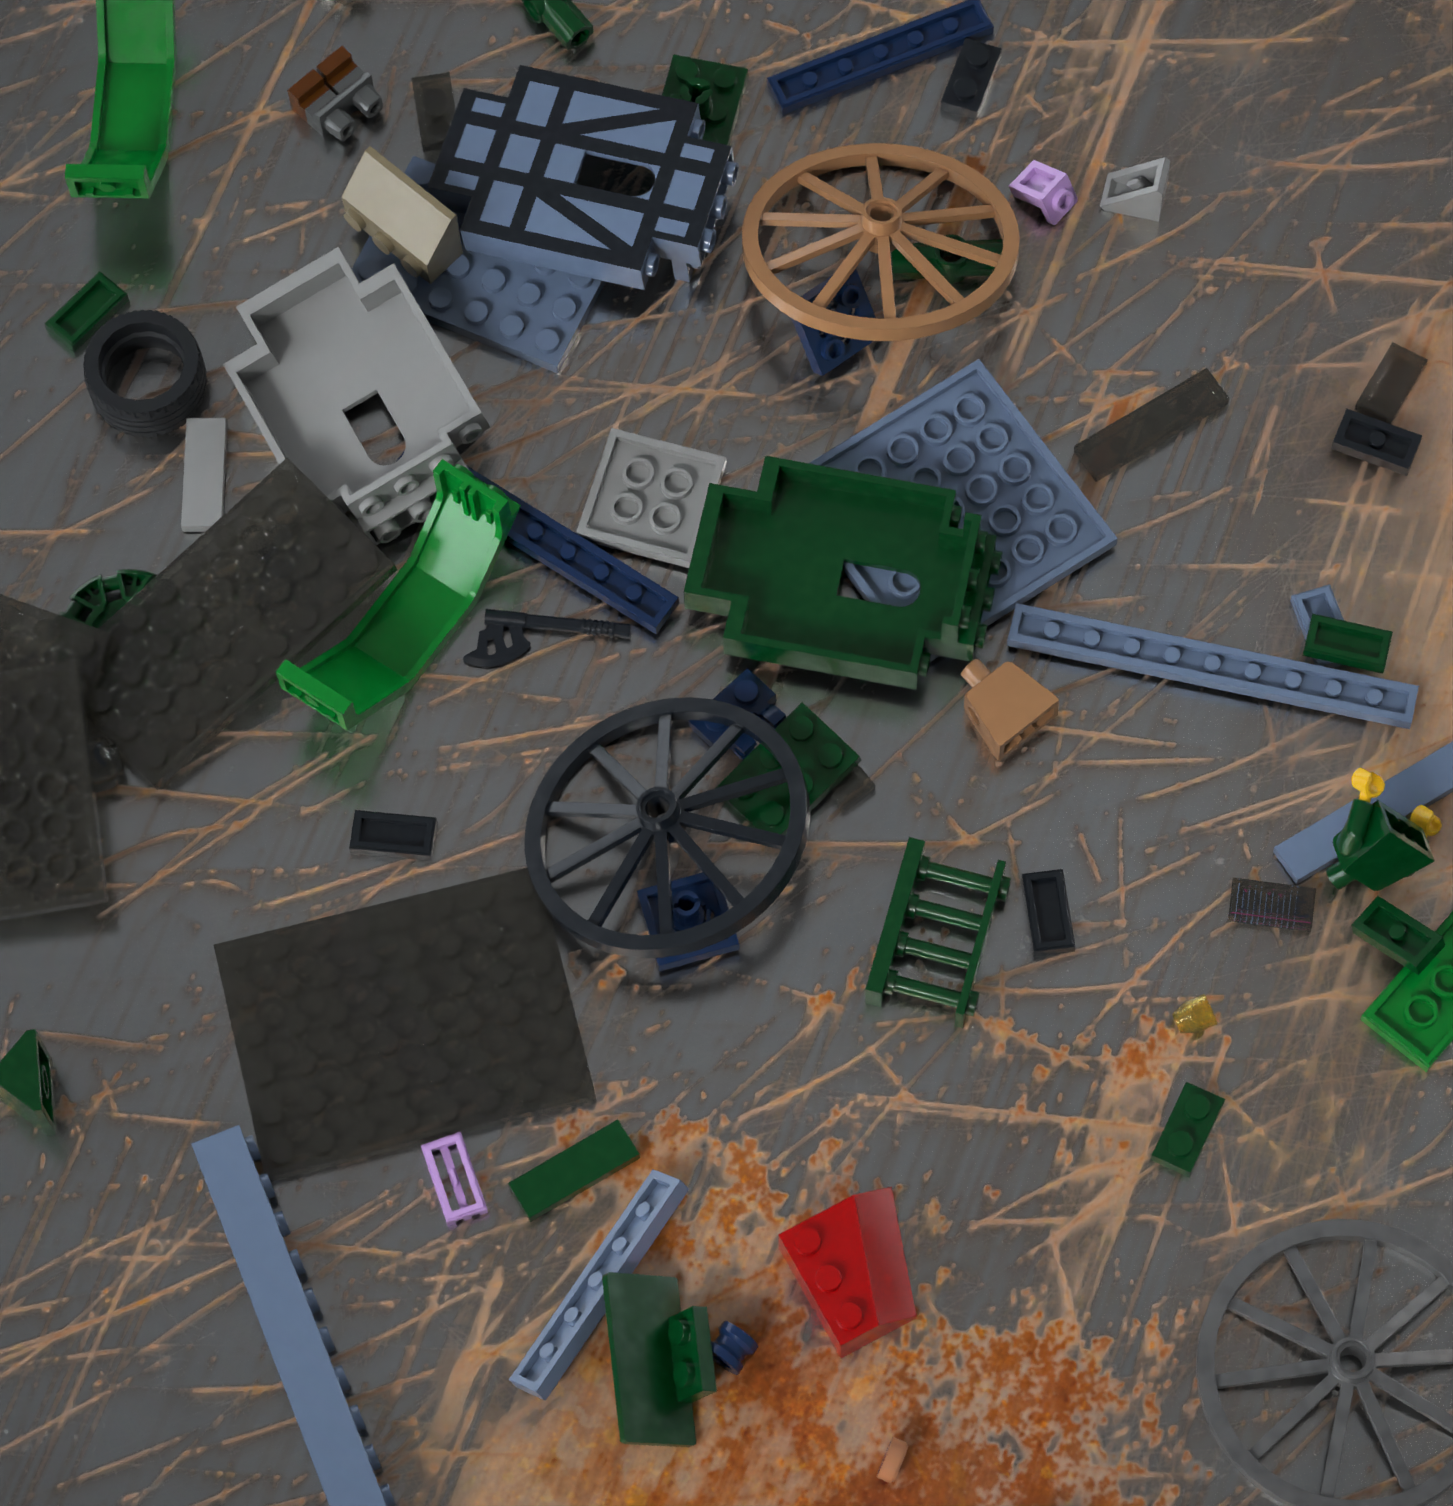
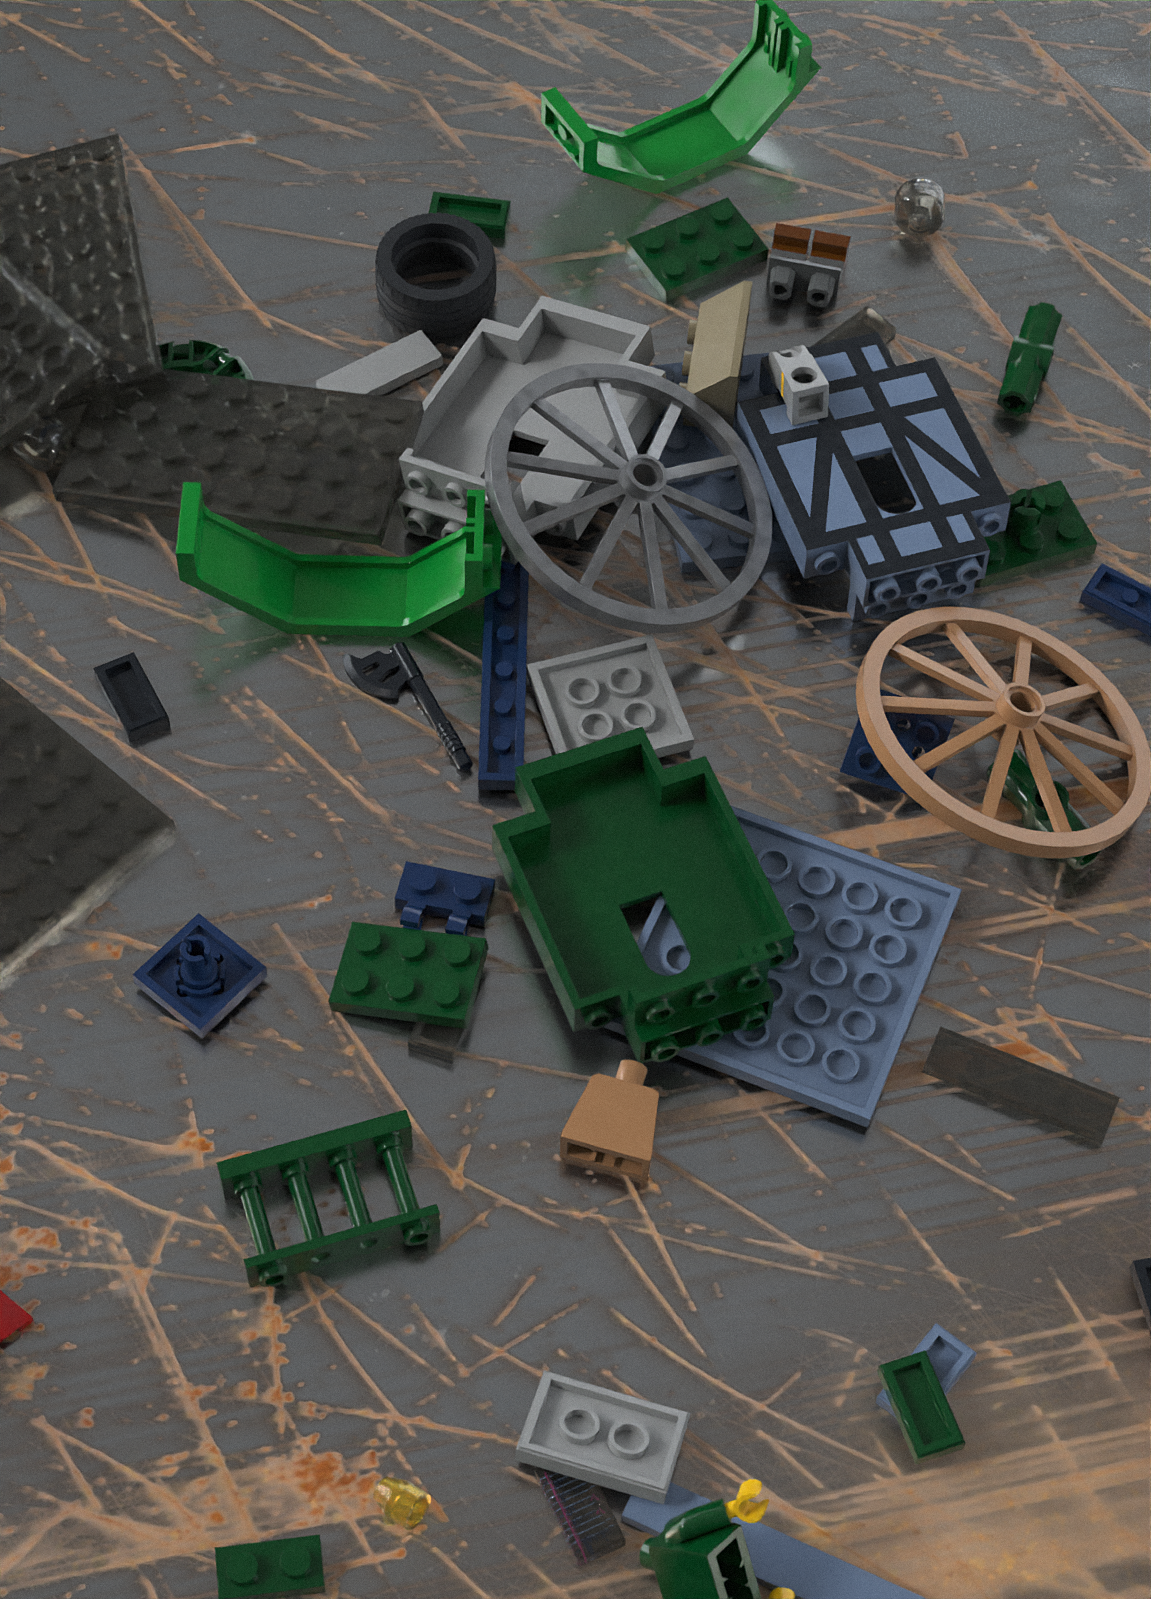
camera: 50 degrees right, 10 degrees down
black wheel [525,697,811,958] -> none
sand blue plate [1007,603,1419,729] -> none
black tile [1021,869,1075,957] -> none
none -> flat silver wheel [485,363,773,633]
none -> light grey tile [514,1370,691,1504]
none -> dark green plate [625,197,769,302]
none -> light grey leg [768,345,829,425]

